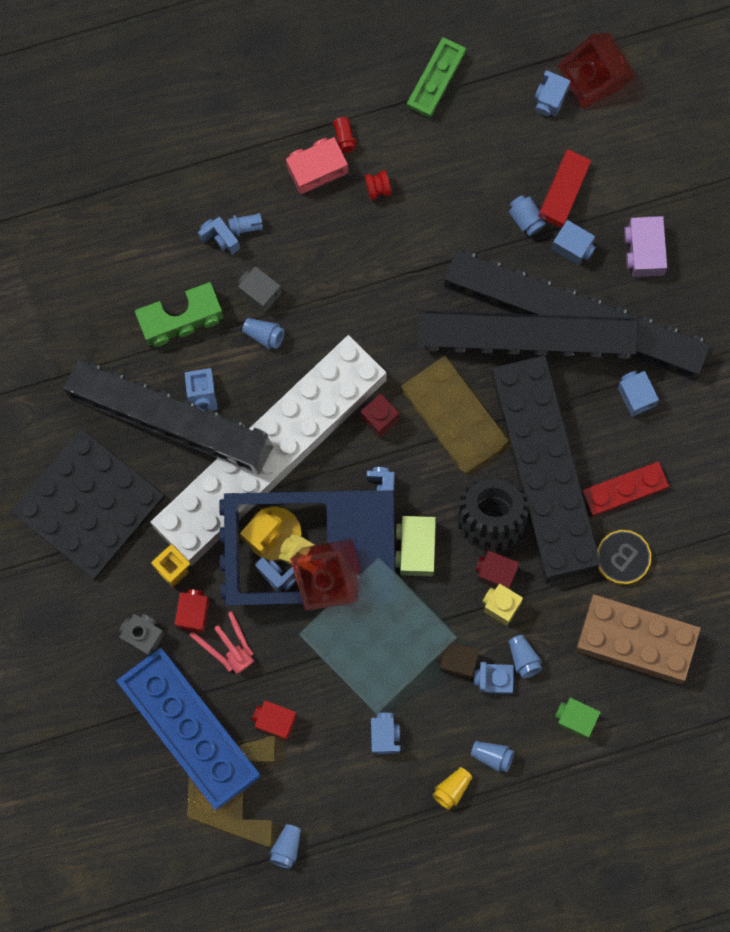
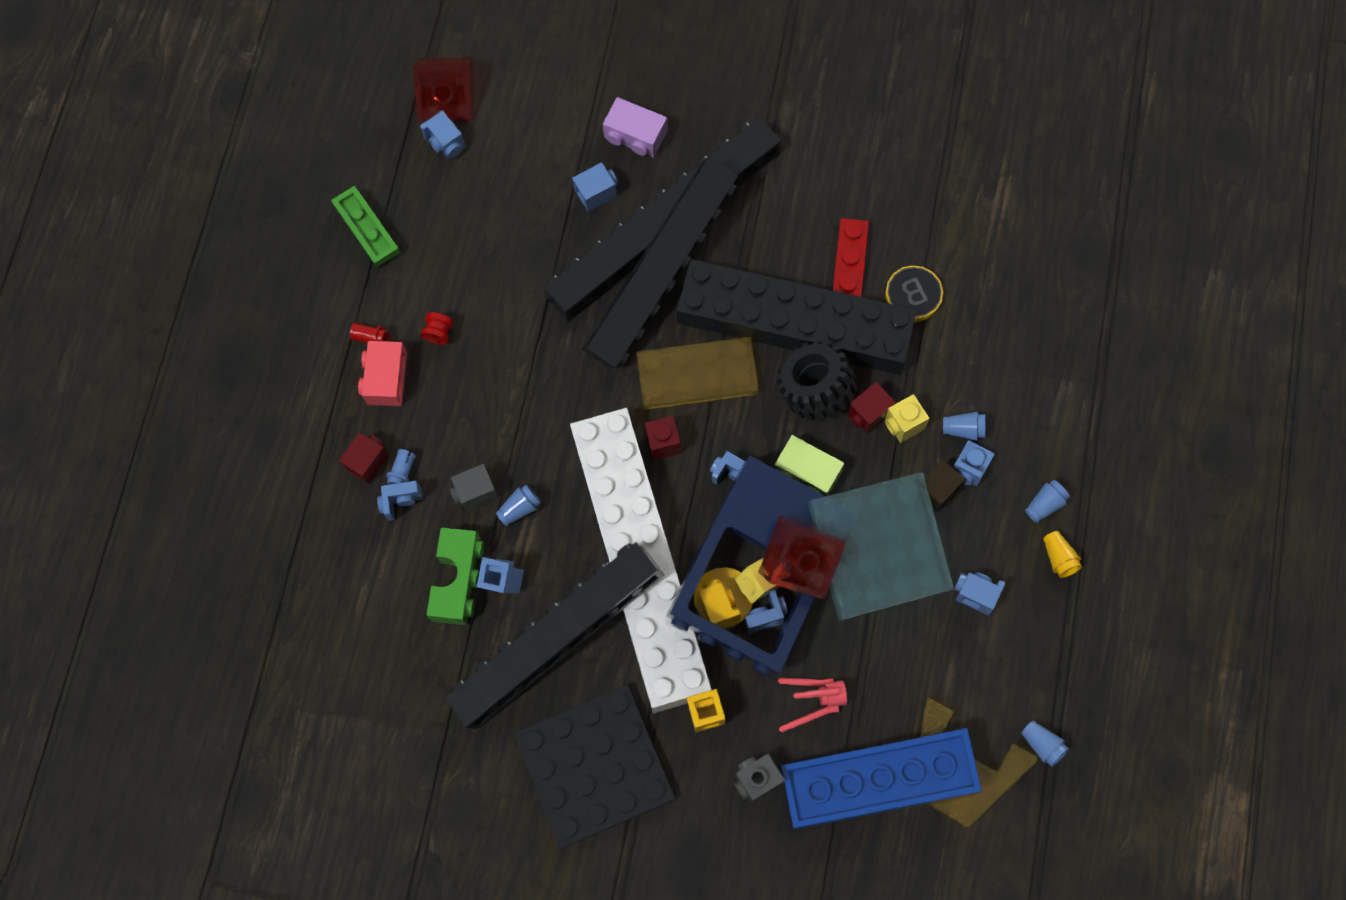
camera: 60 degrees left, 5 degrees down
red brick [174,589,210,633] -> none
medium blue bracket [184,368,217,411] -> none
red brick [252,701,297,741] -> none
medium blue brick [508,195,546,237] -> none
red tile [538,149,591,228] -> none
bright green brick [555,698,600,740] -> none
medium nougat brick [575,594,701,685] -> none
medium blue brick [618,371,659,417] -> none
none -> dark red brick [339,432,389,484]
none -> medium blue brick [477,557,524,593]

